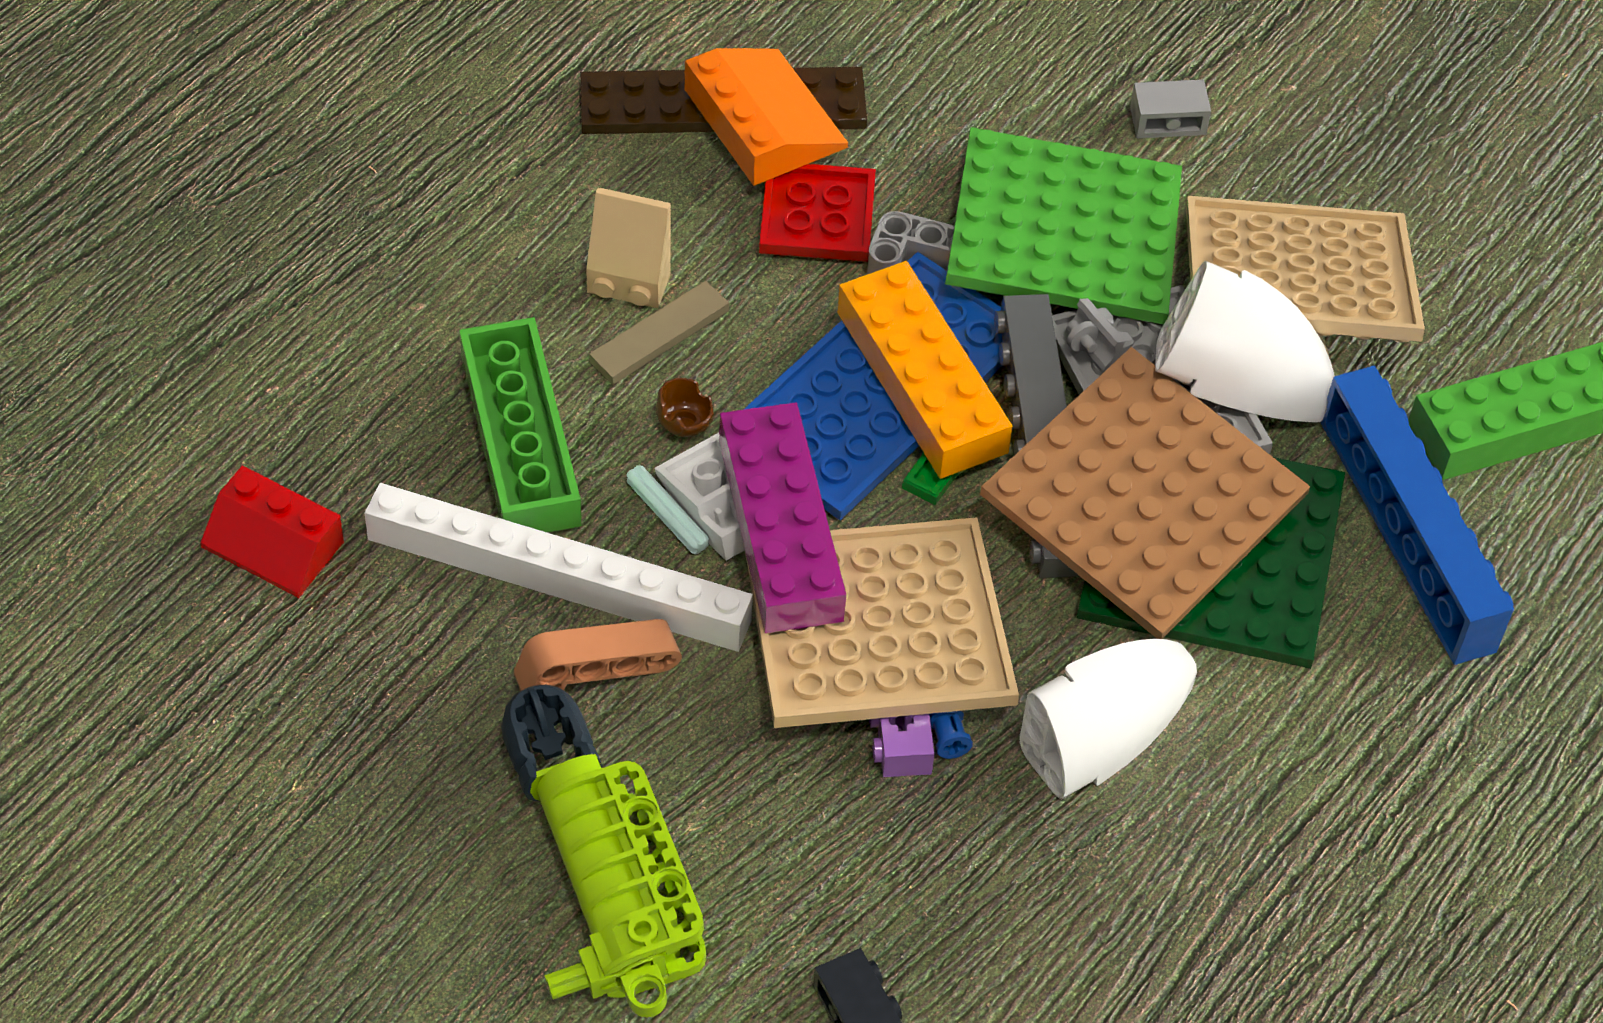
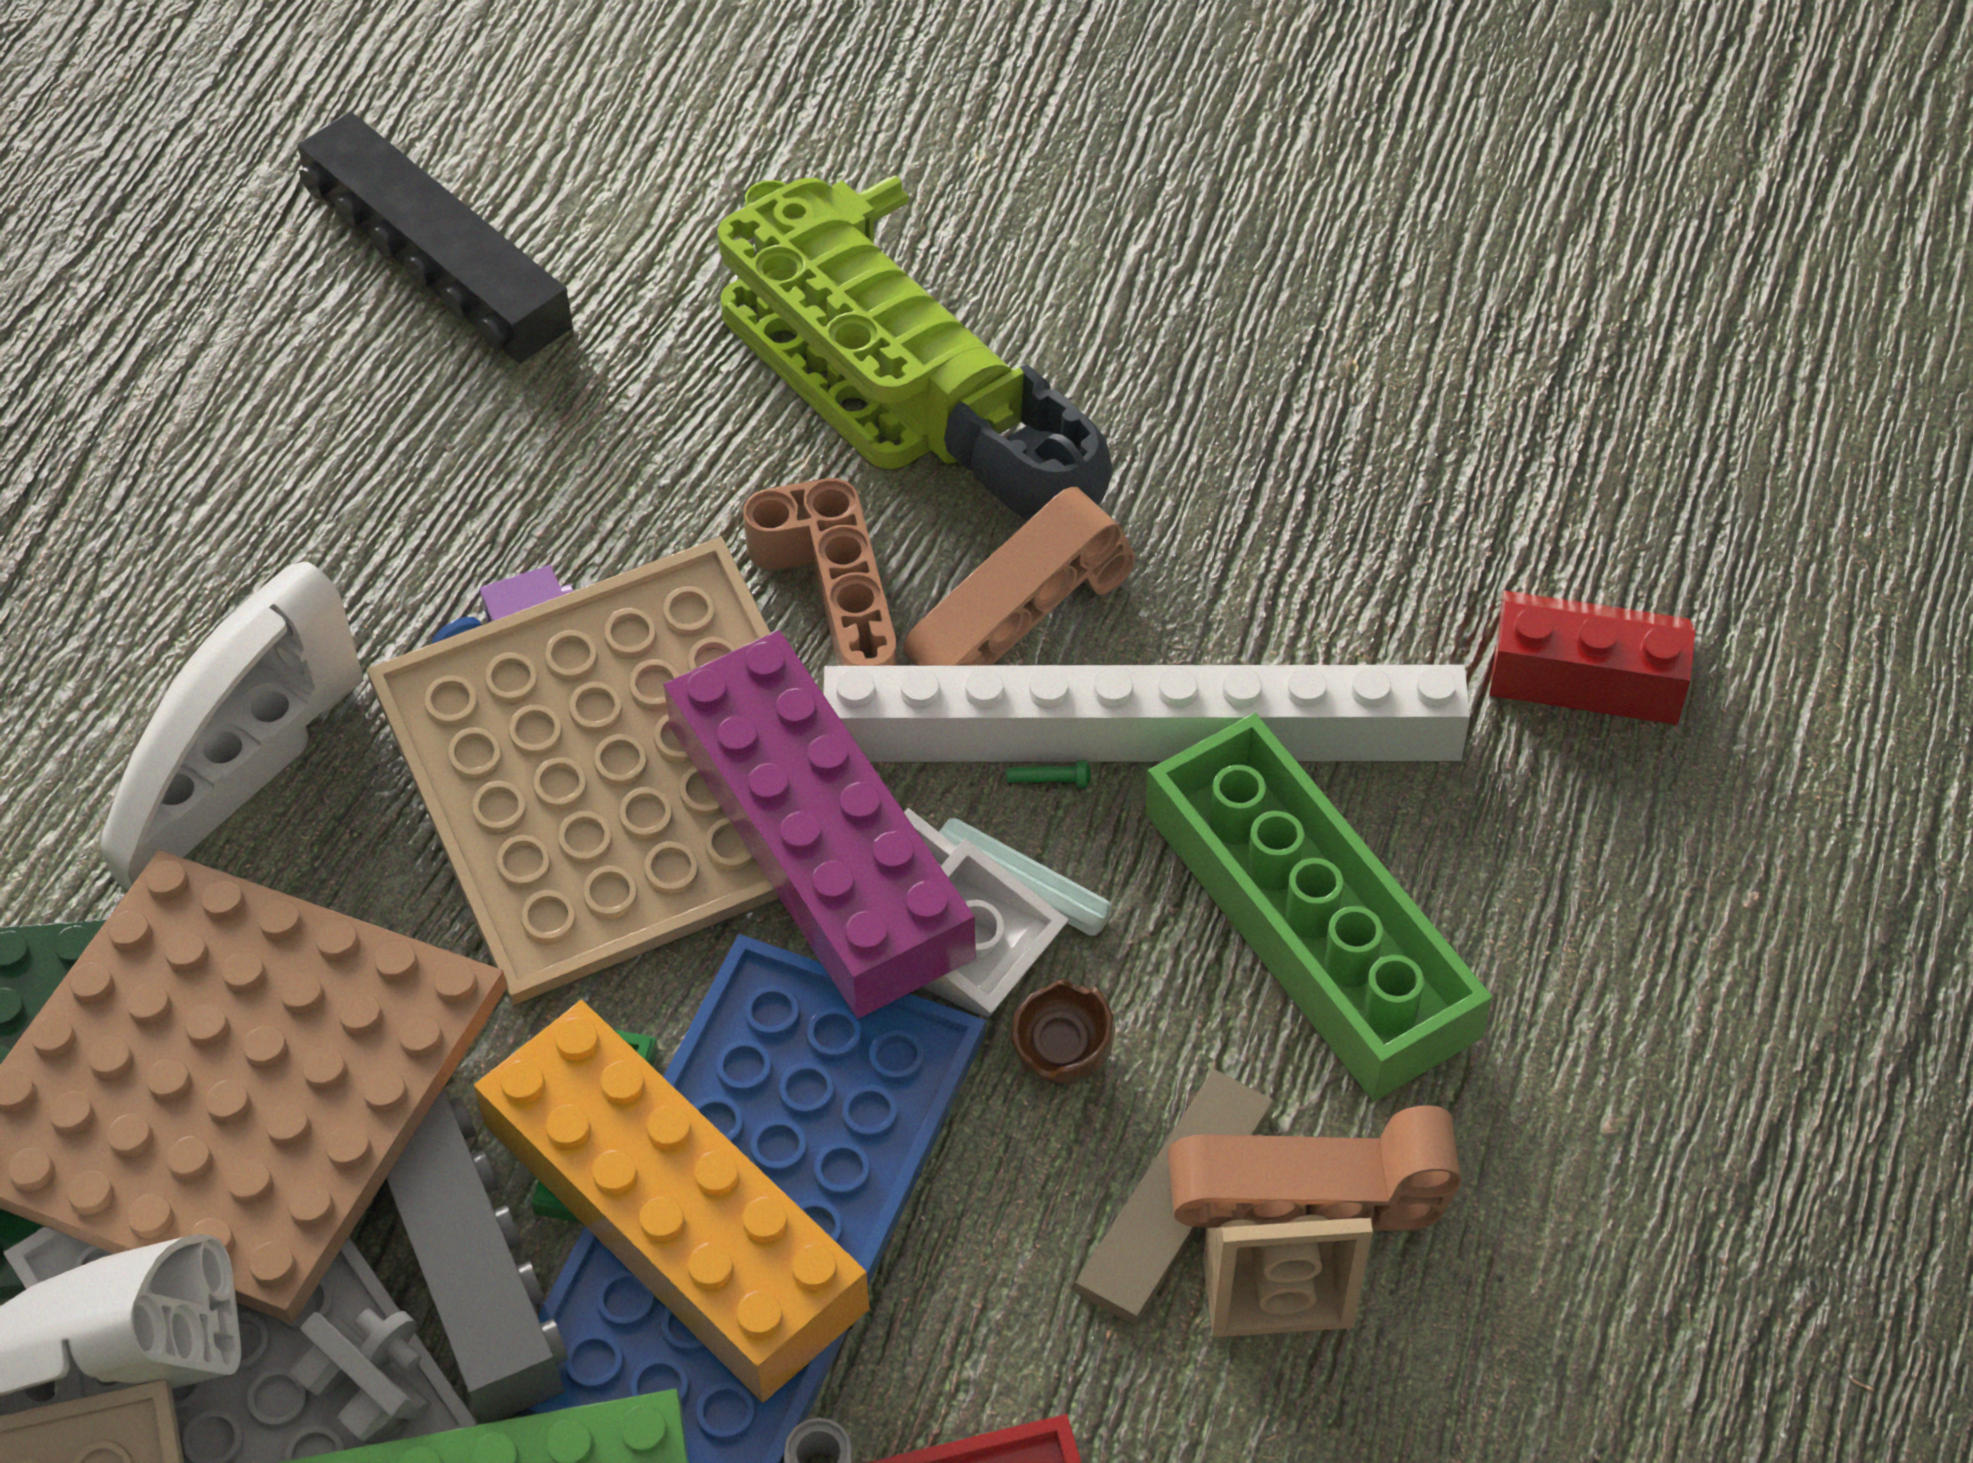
camera: 165 degrees right, 0 degrees up
none -> nougat beam [743,478,897,666]
none -> nougat beam [1167,1105,1462,1231]

